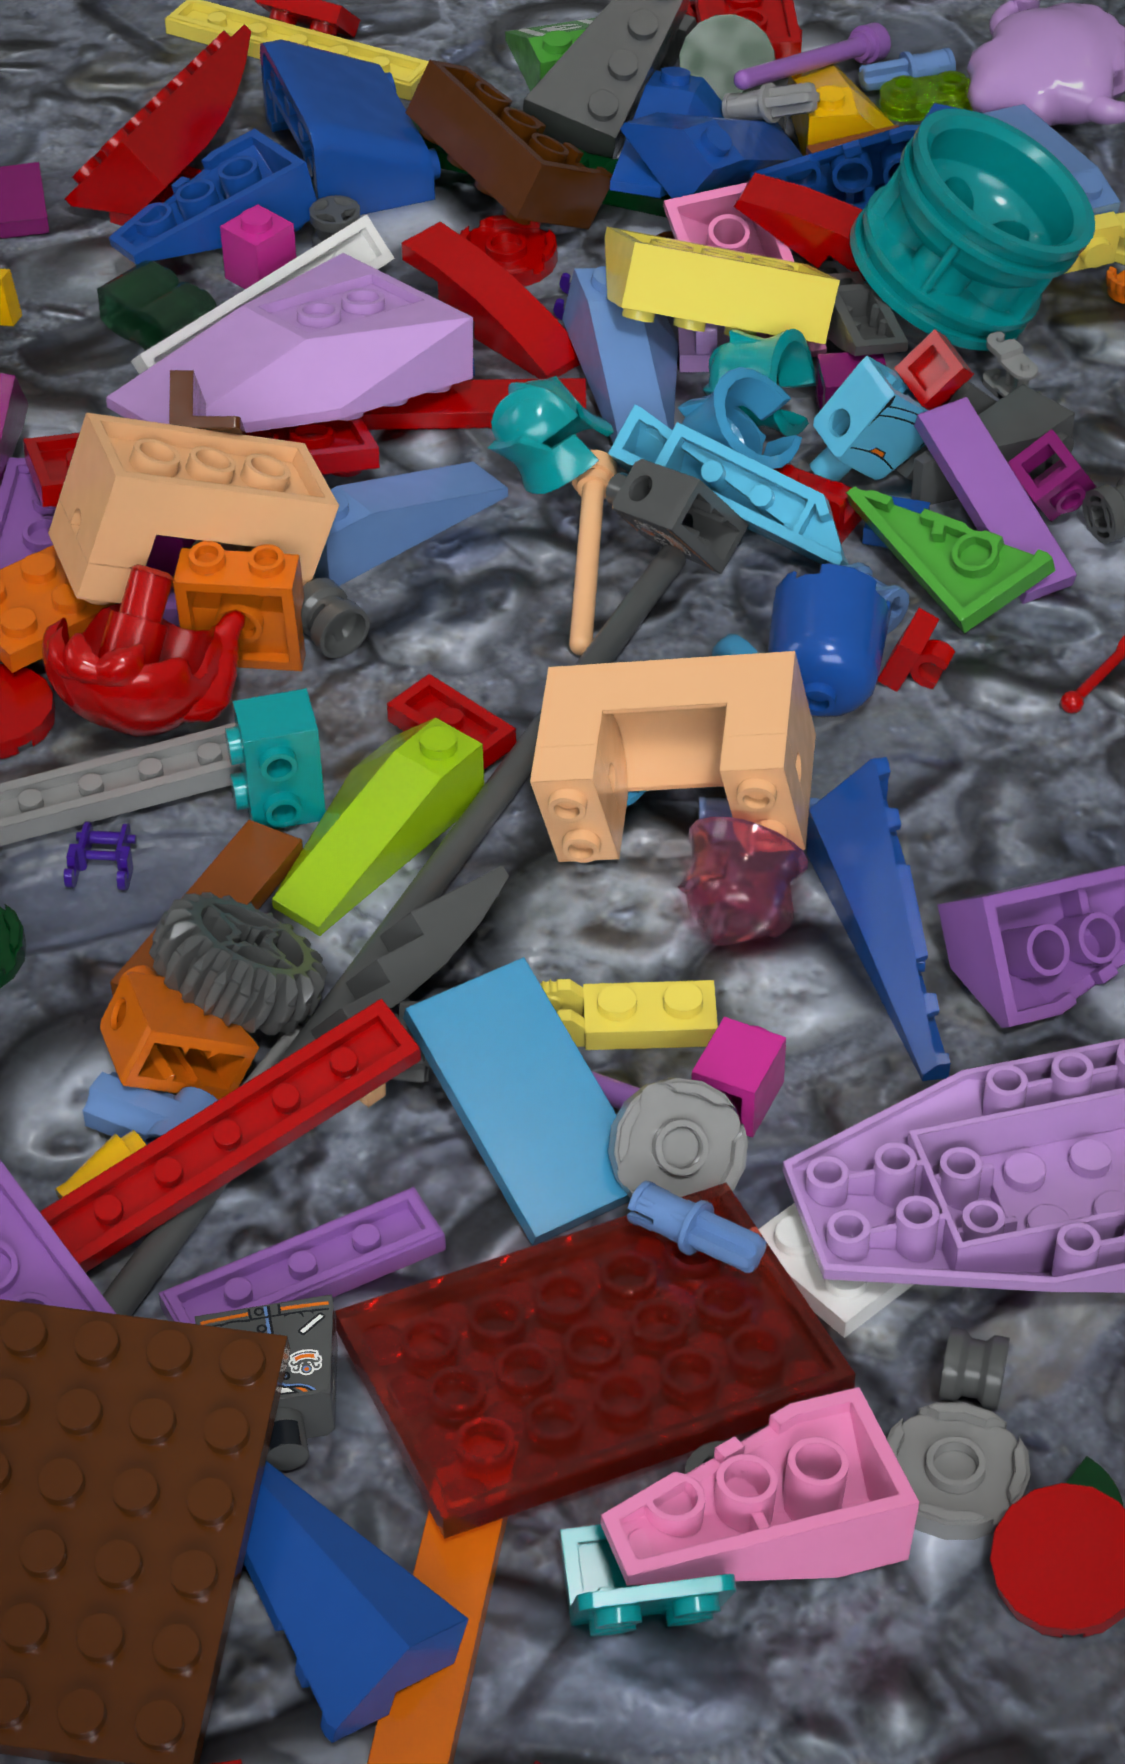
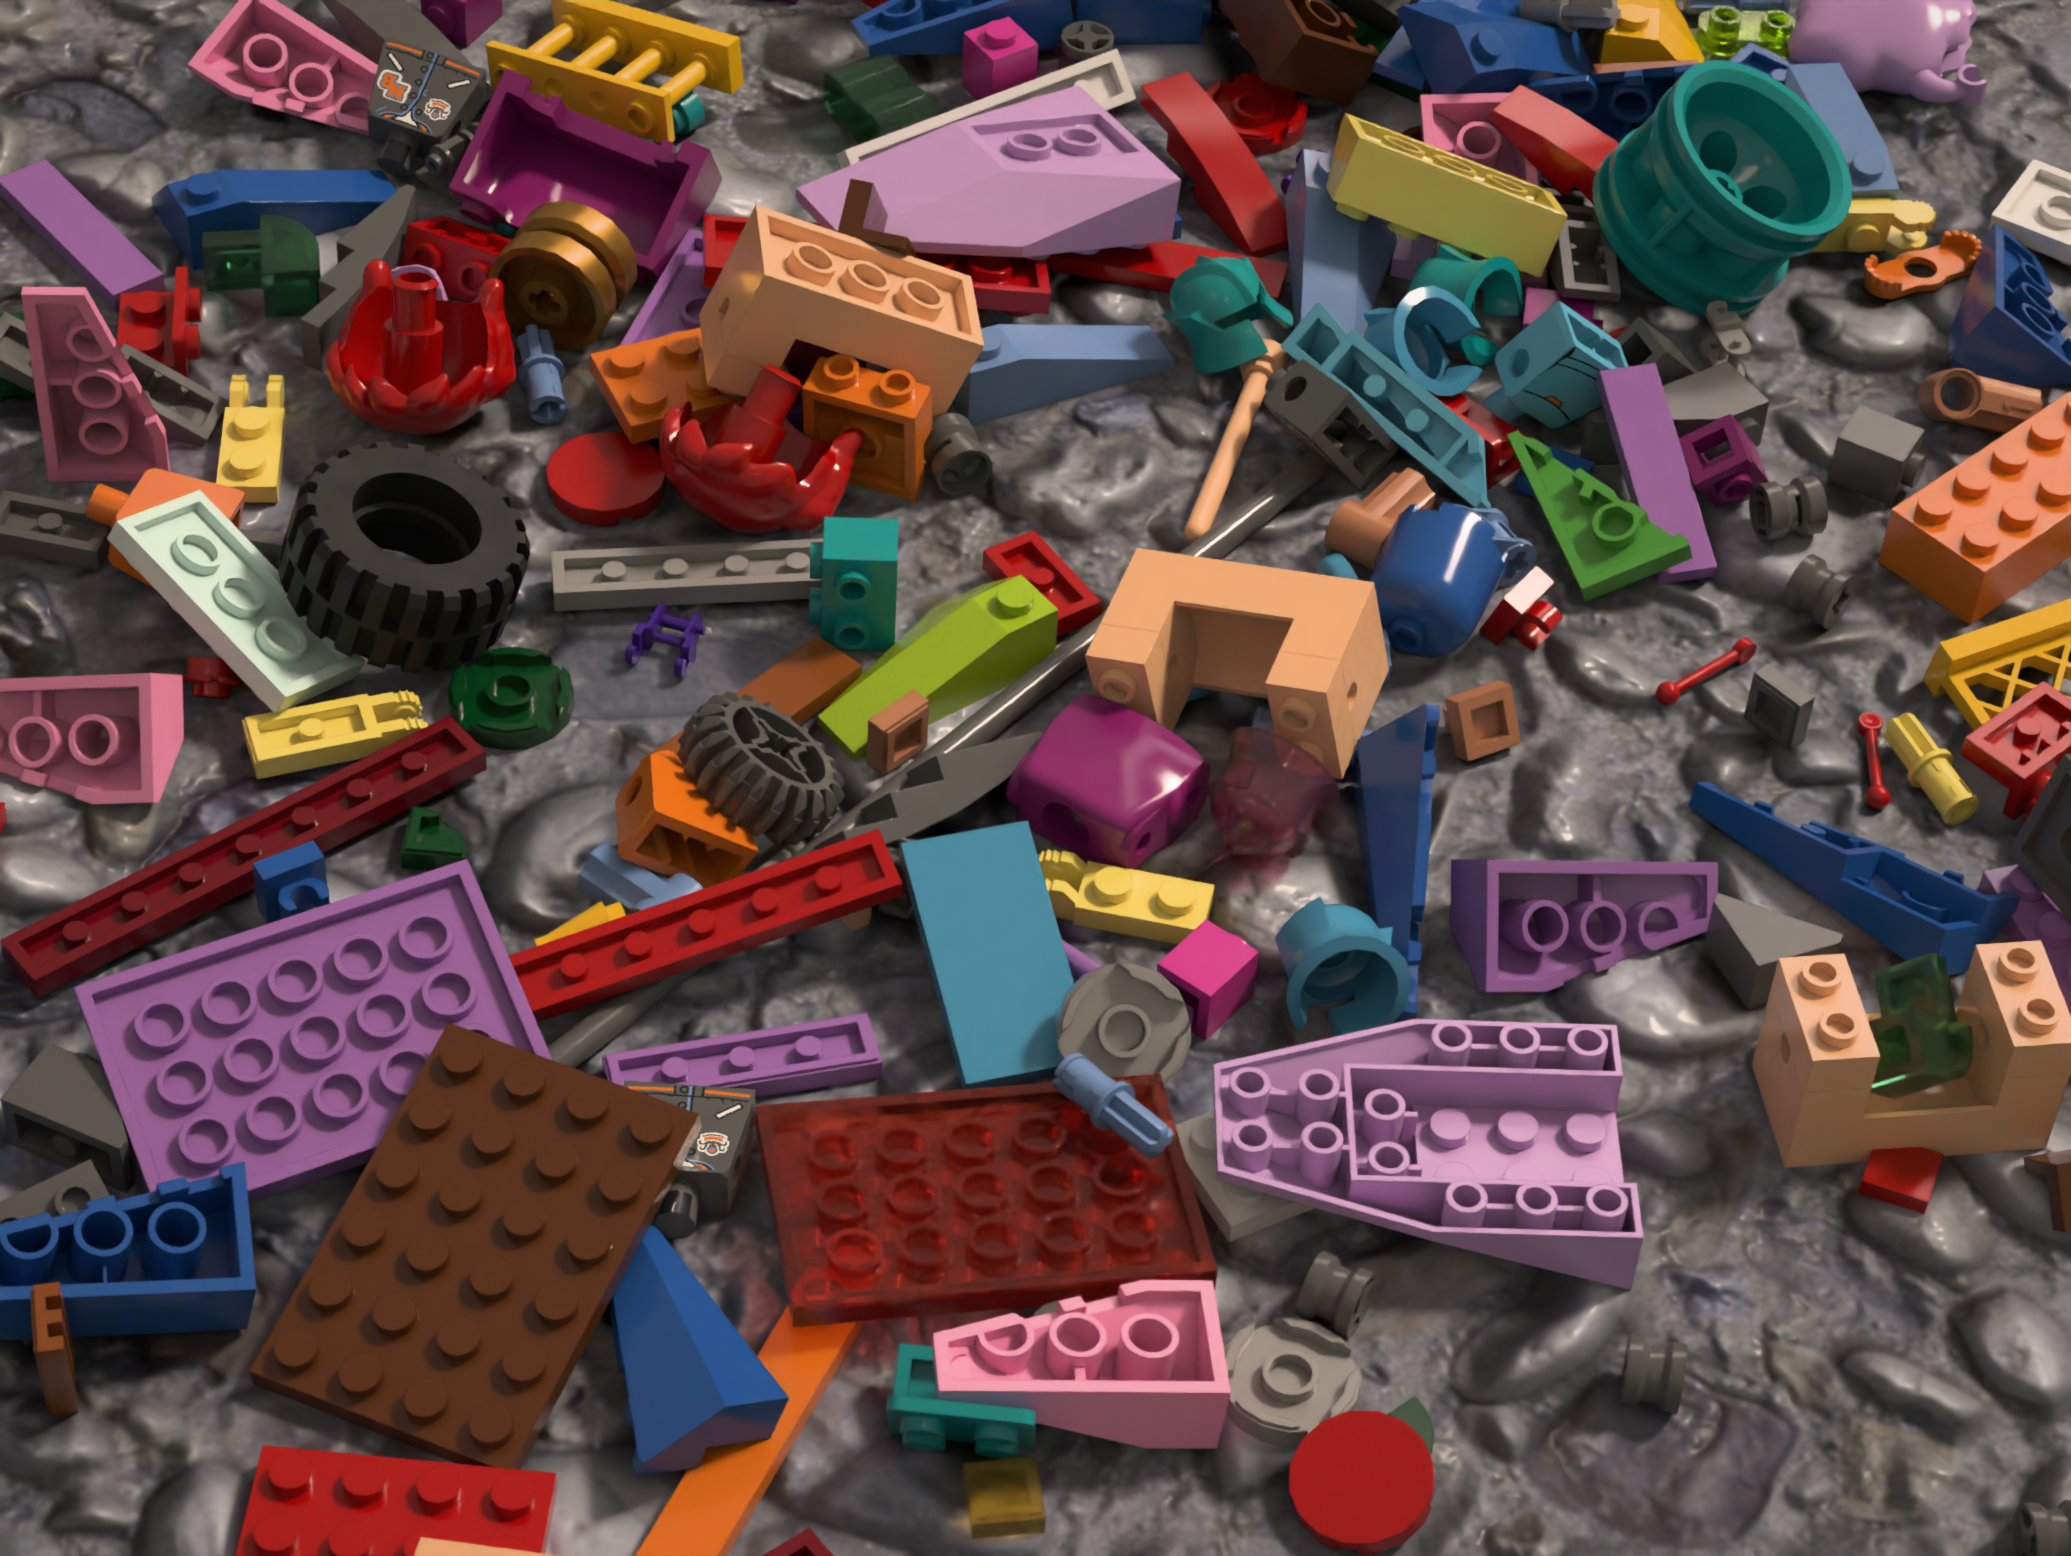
camera: 10 degrees right, 0 degrees up
red tile [894,329,974,410] -> none
none -> nougat tile [867,689,929,776]
none -> clear yellow tile [962,1457,1046,1539]
none -> magenta piece [1006,693,1210,869]
none -> dark azure helmet [1275,897,1411,1037]
none -> nougat piece [1324,467,1435,571]
none -> nougat tile [1442,680,1521,762]

